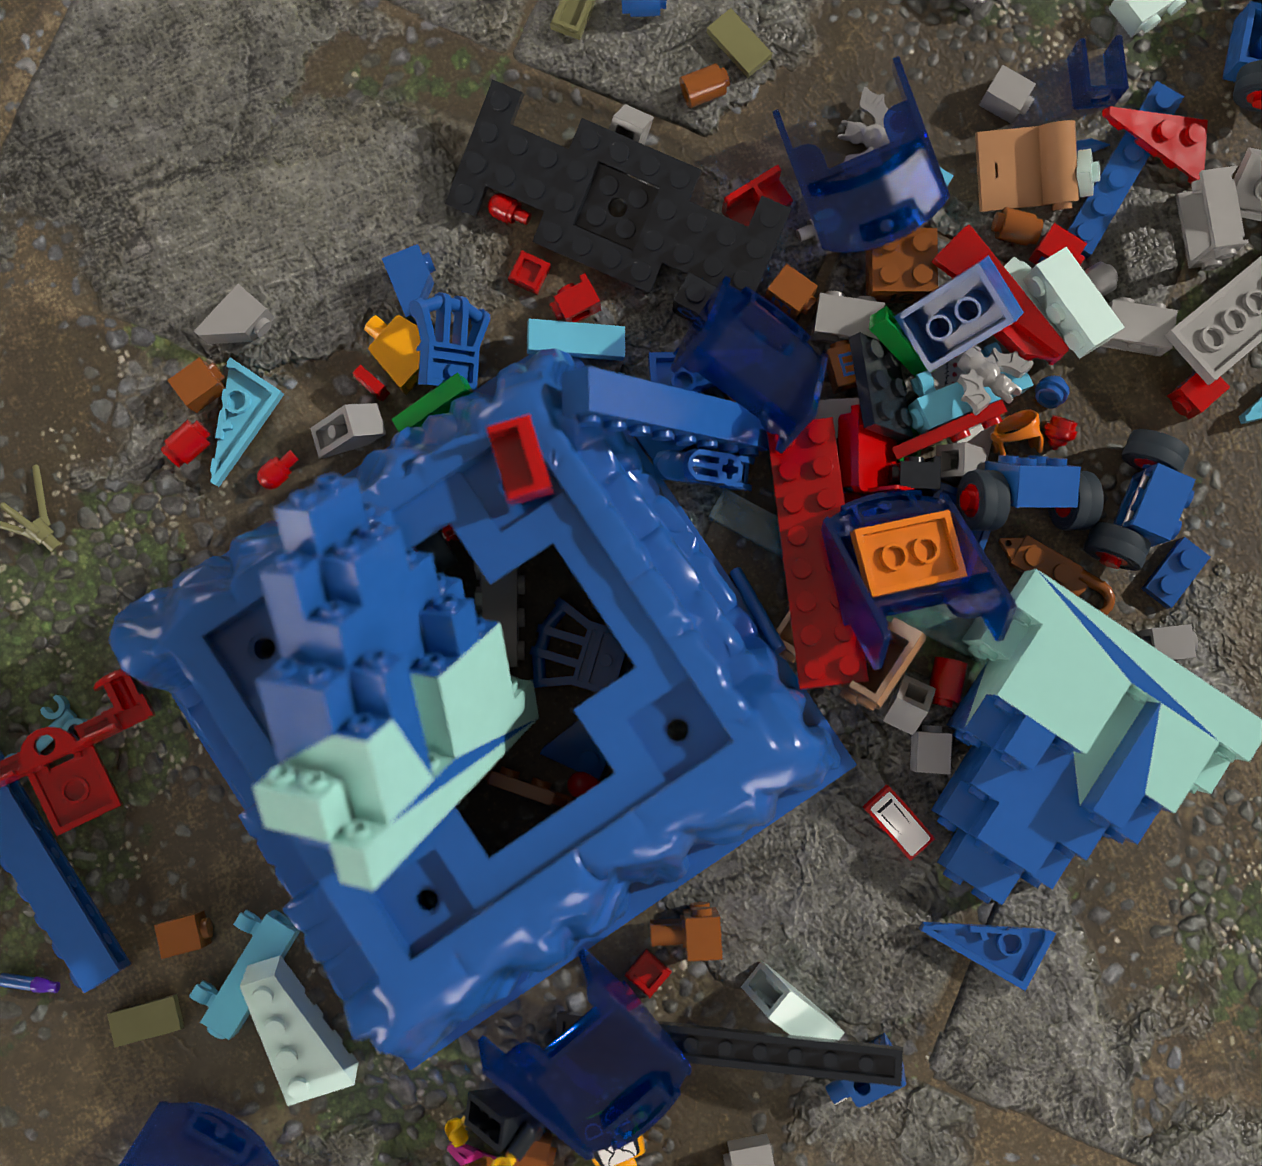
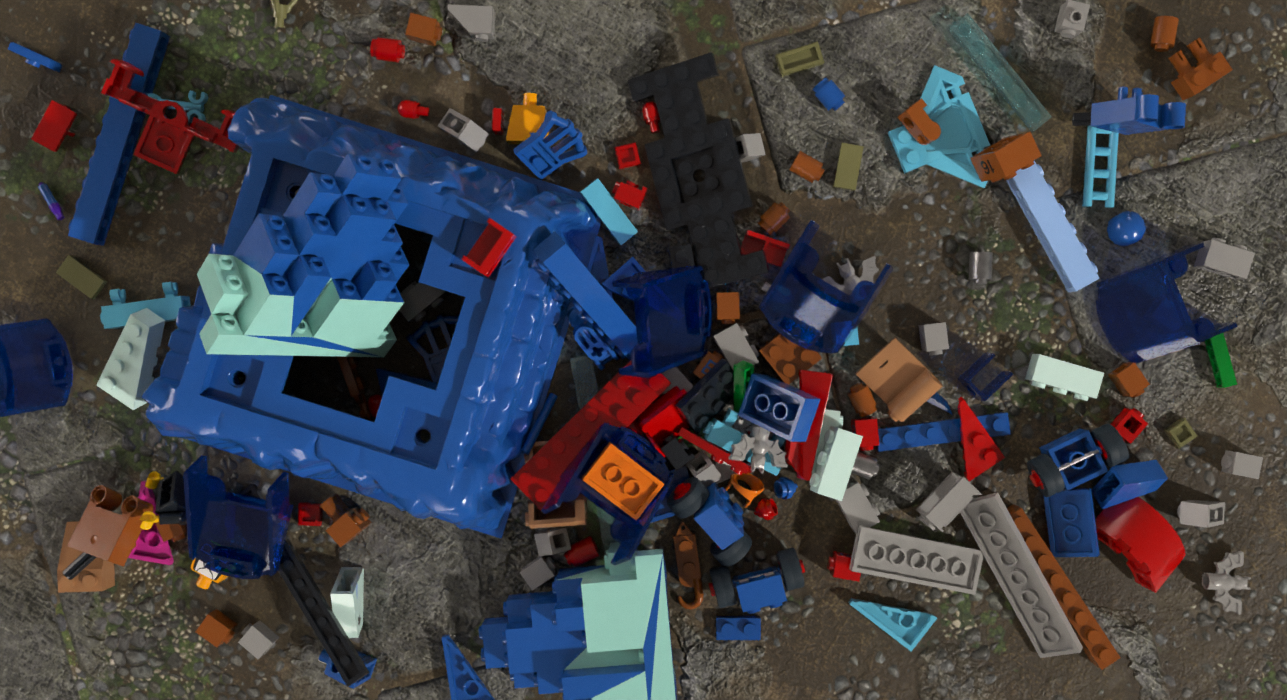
camera: 50 degrees right, 5 degrees up
dark orange brick [154,910,213,959] -> none
medium azure wing [210,358,284,487] -> none
blue slope [382,244,436,324] -> none
green piece [392,373,474,432] -> none
white slope [862,784,935,861] -> none
light aqua plate [1076,149,1100,197] -> none
light grey brick [1140,624,1198,660] -> none
none -> dark orange brick [758,202,790,235]

